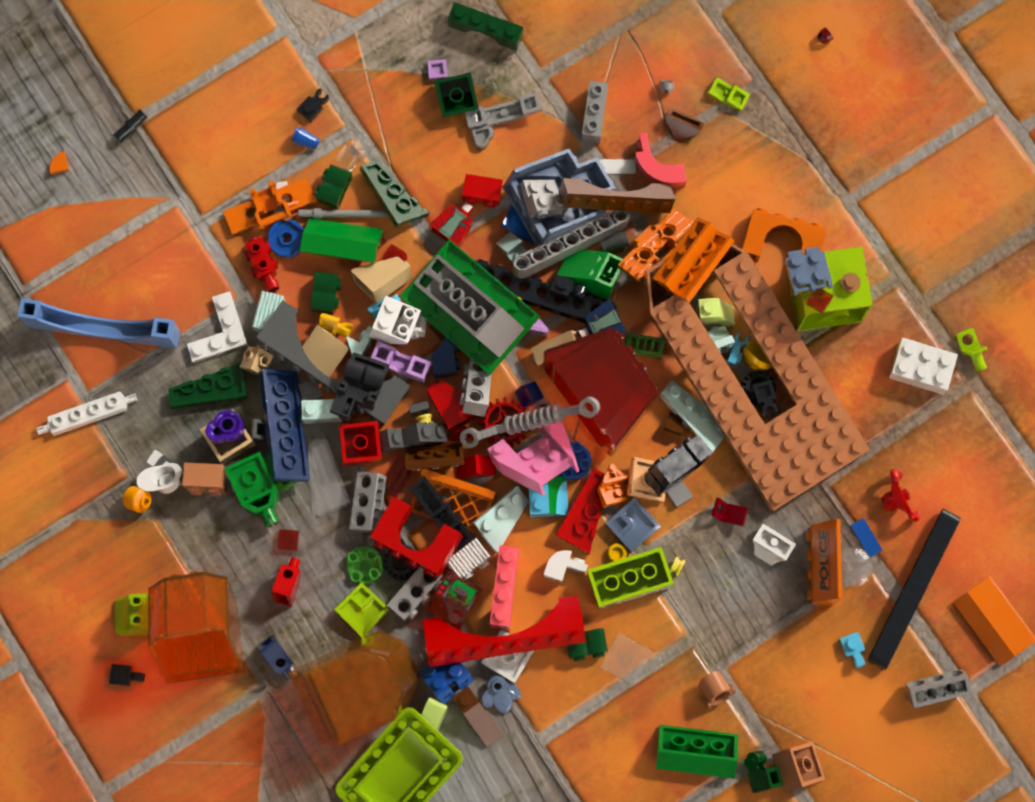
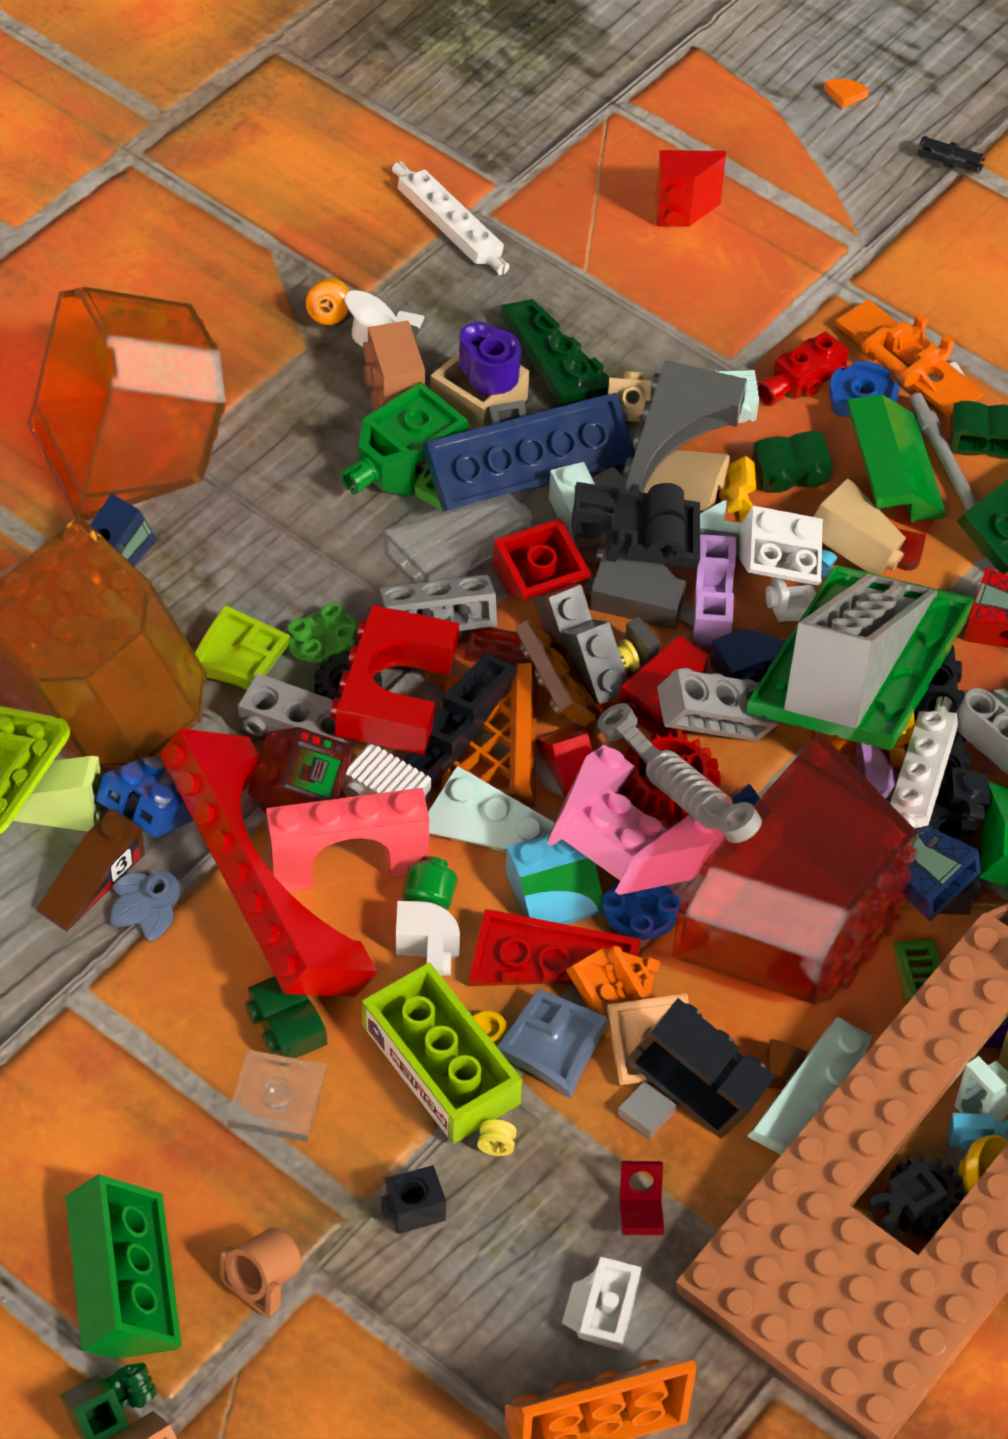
camera: 70 degrees right, 25 degrees down
medium blue arch [17,298,180,349] -> none
black plate [109,664,145,686] -> none
white plate [187,291,248,363] -> none
red torso [271,557,301,607] -> none
clear red tile [277,529,299,551] -> none
white plate [481,629,535,684] -> none
none -> black brick [380,1165,446,1234]
none -> green head [402,856,458,910]
none -> red slope [655,150,726,227]
none -> white plate [888,696,959,845]

